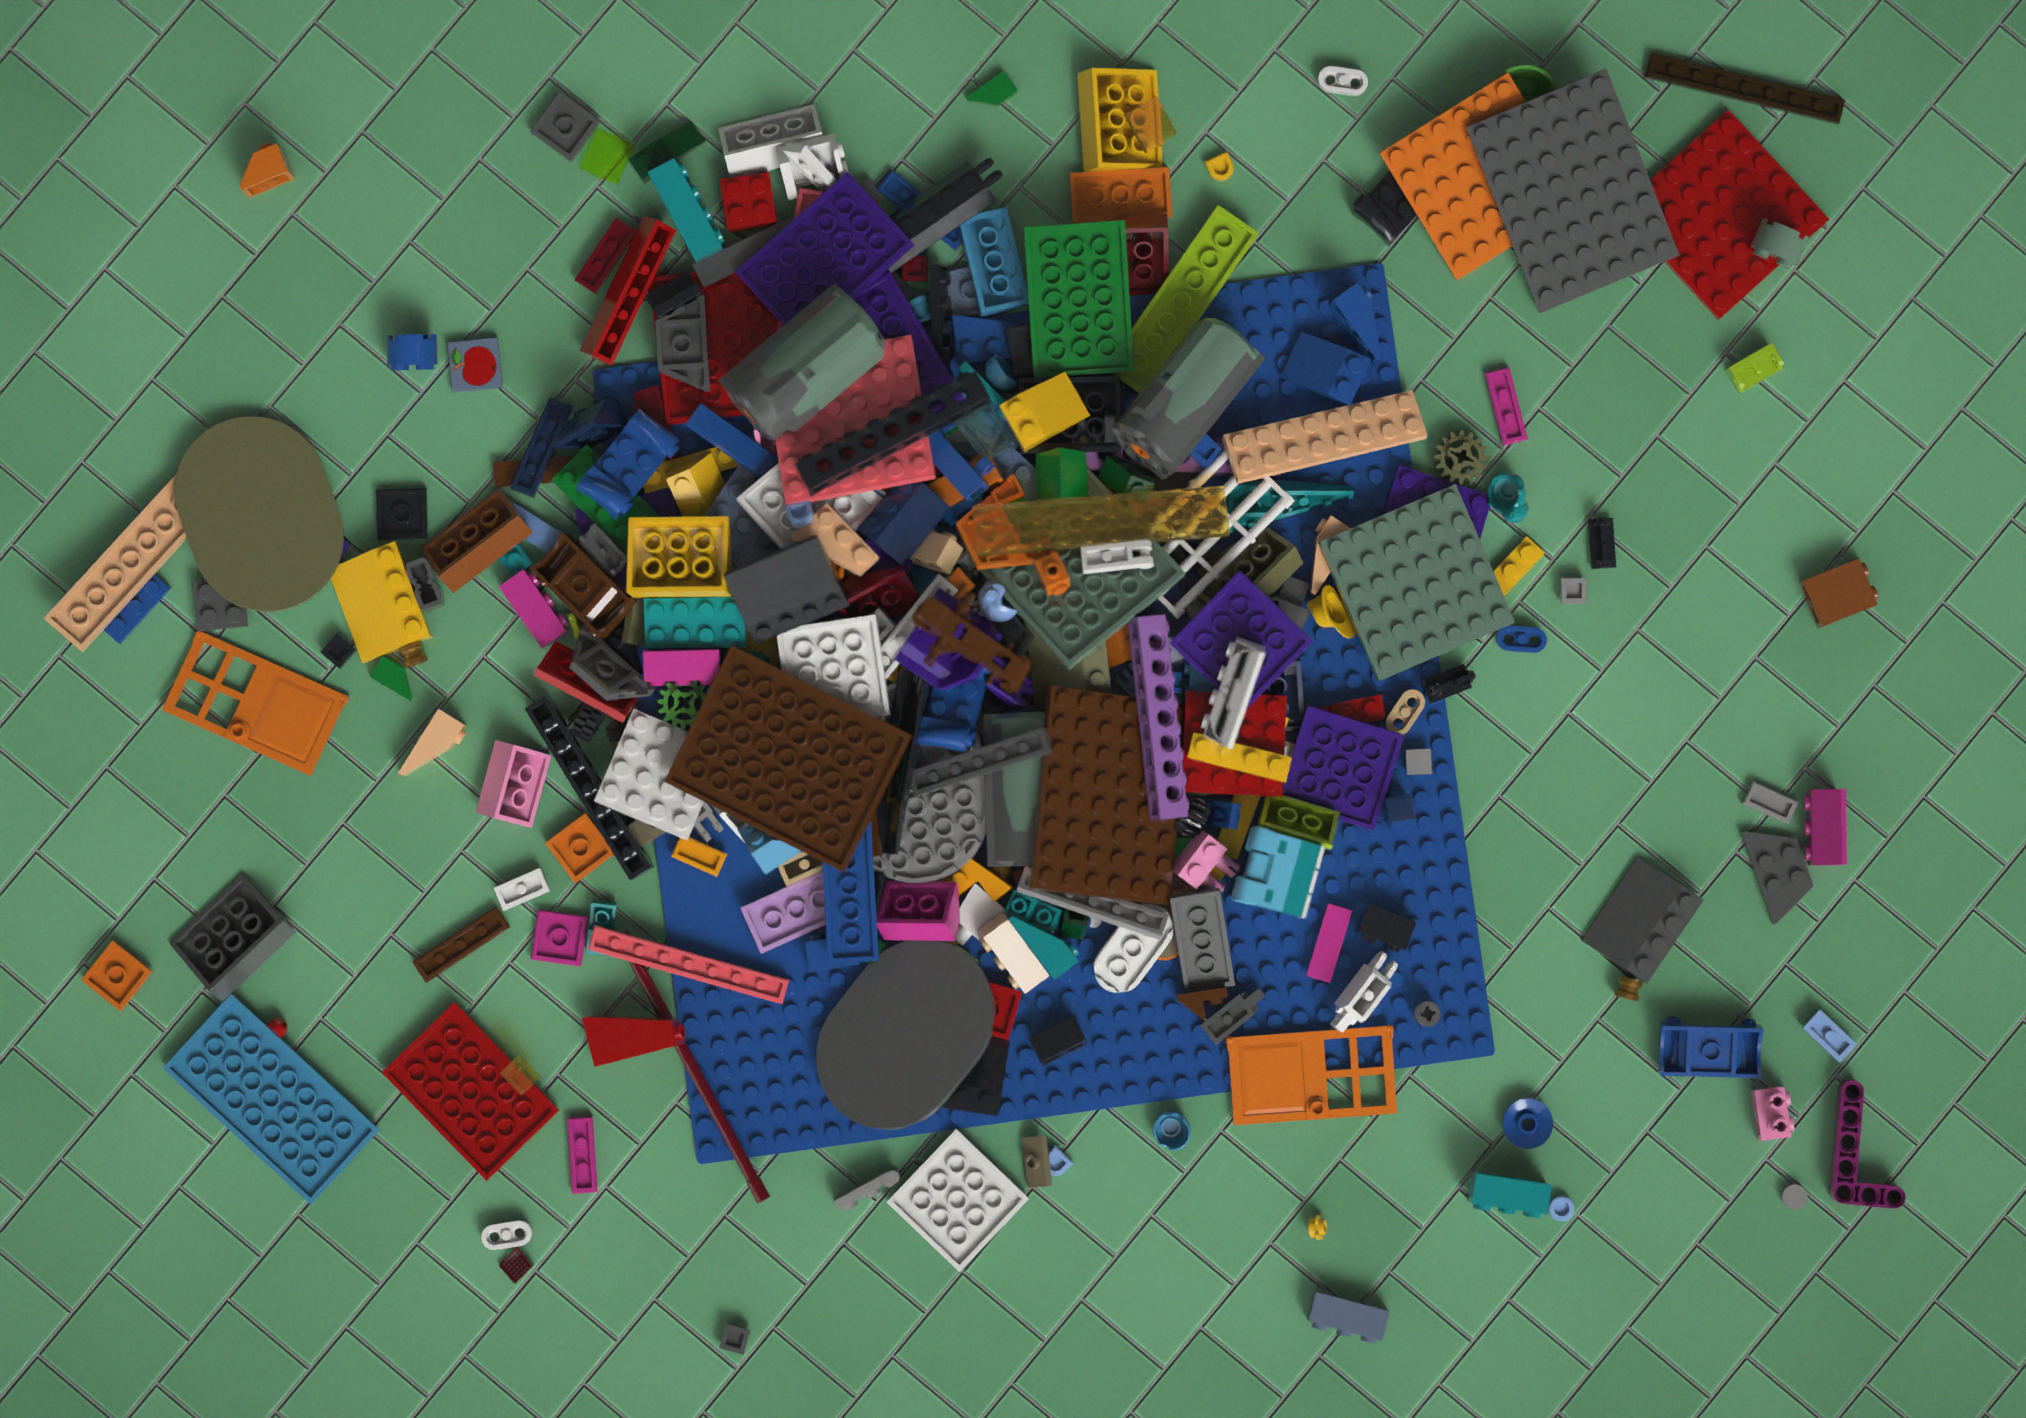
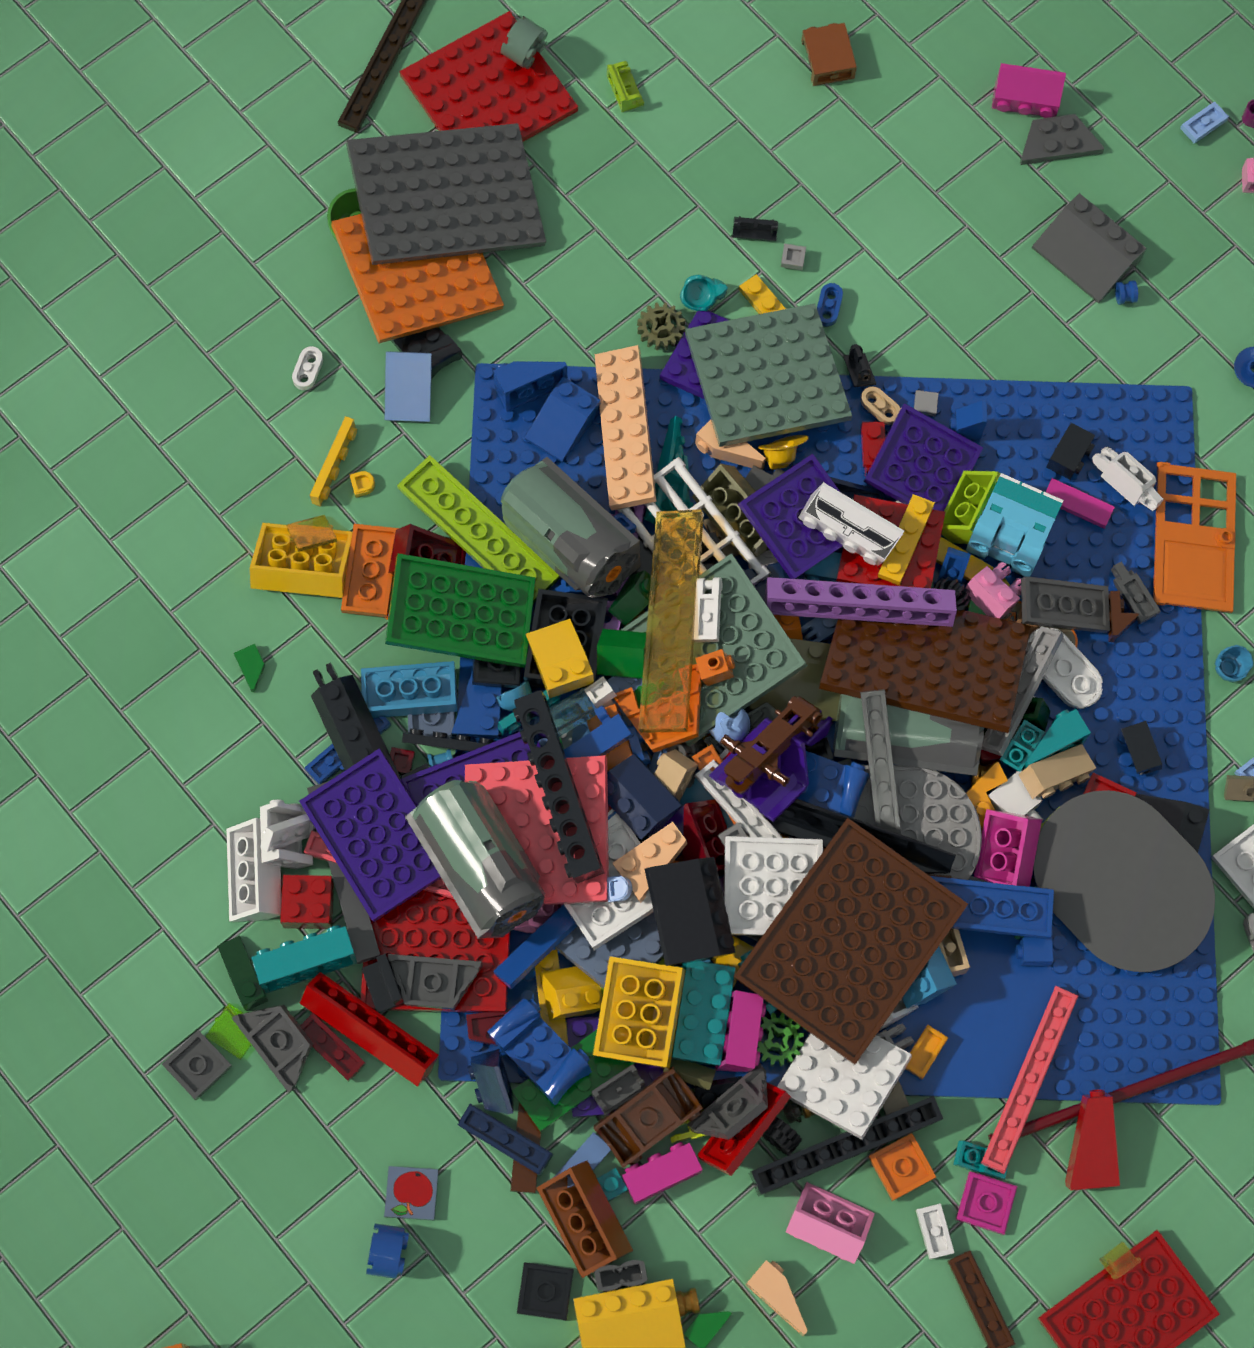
camera: 80 degrees left, 15 degrees down
dark pink tile [567,1116,598,1194] -> none
lavender plate [741,871,826,954] -> none
flat silver wheel [1414,1001,1440,1026] -> none
dark pink tile [1484,367,1528,446] -> none
pearl gold wheel [1614,976,1643,1002] -> none
blue piece [1658,1017,1764,1078] -> none
light grey tile [1741,781,1798,825] -> none
none -> dark grey wing [232,1005,313,1093]
none -> yellow plate [310,416,357,506]
none -> medium blue tile [385,351,432,422]
none -> white tile [584,676,617,708]
none -> blue wheel [1115,280,1138,305]

